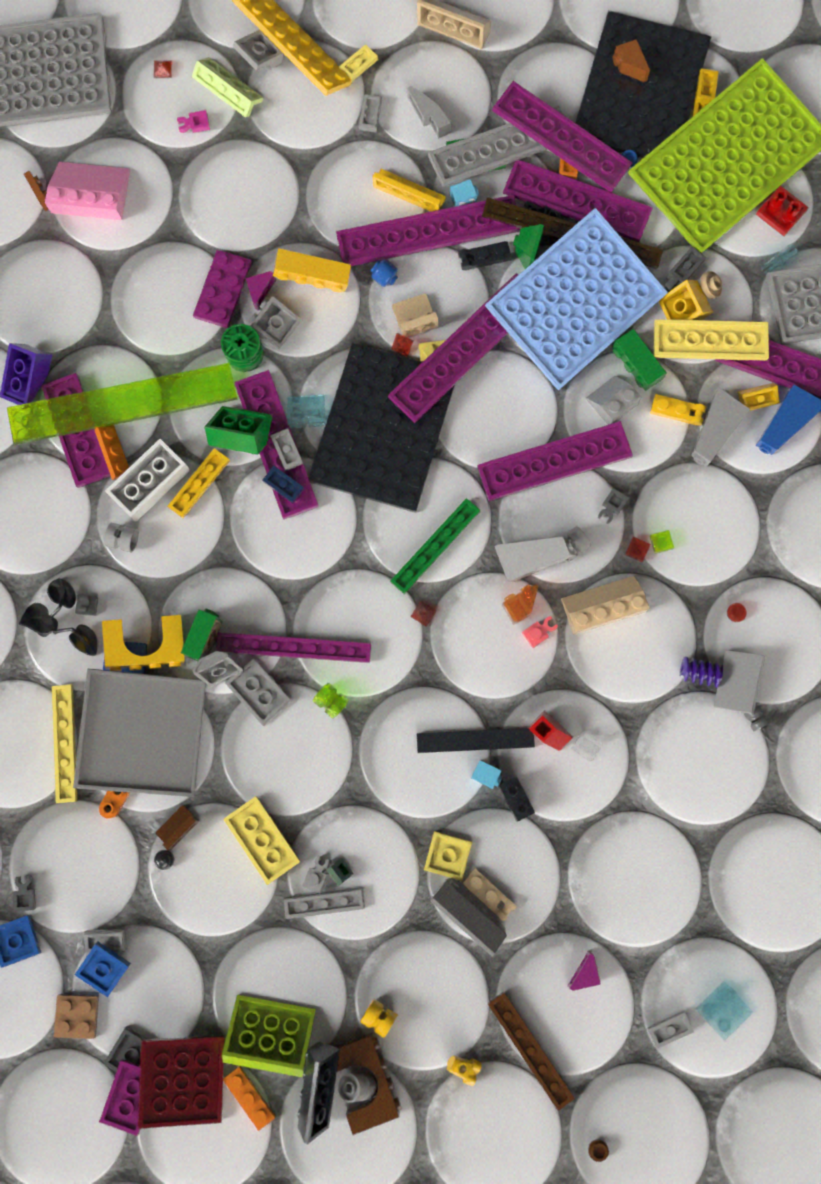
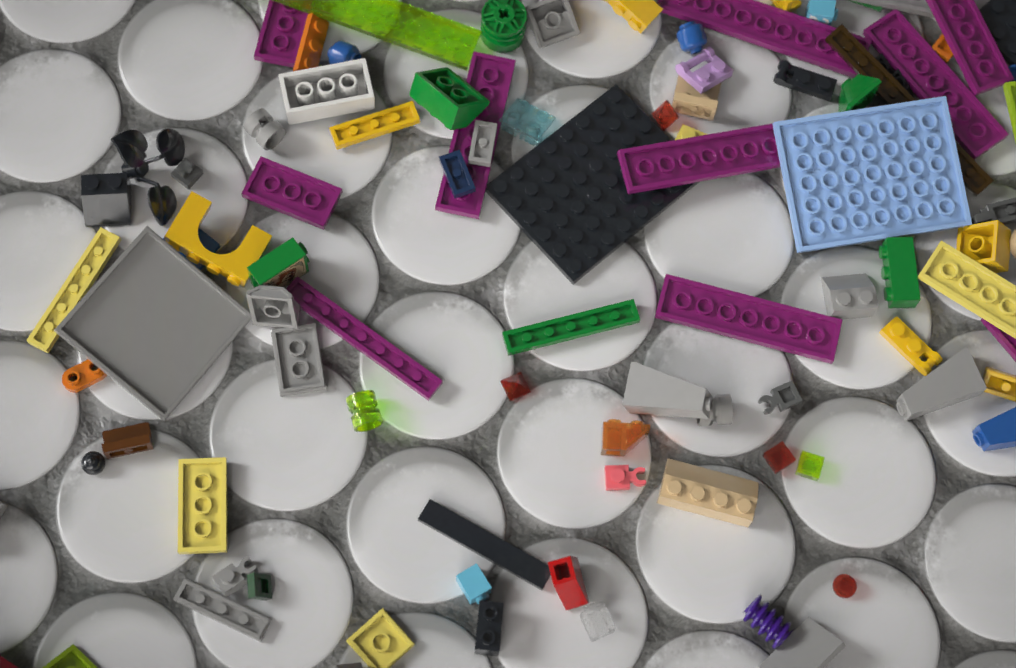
camera: 20 degrees right, 10 degrees down
none -> black slope [81,173,131,227]
none -> magenta plate [241,156,342,230]
none -> blue head [328,41,361,64]
none -> lavender plate [675,47,733,94]

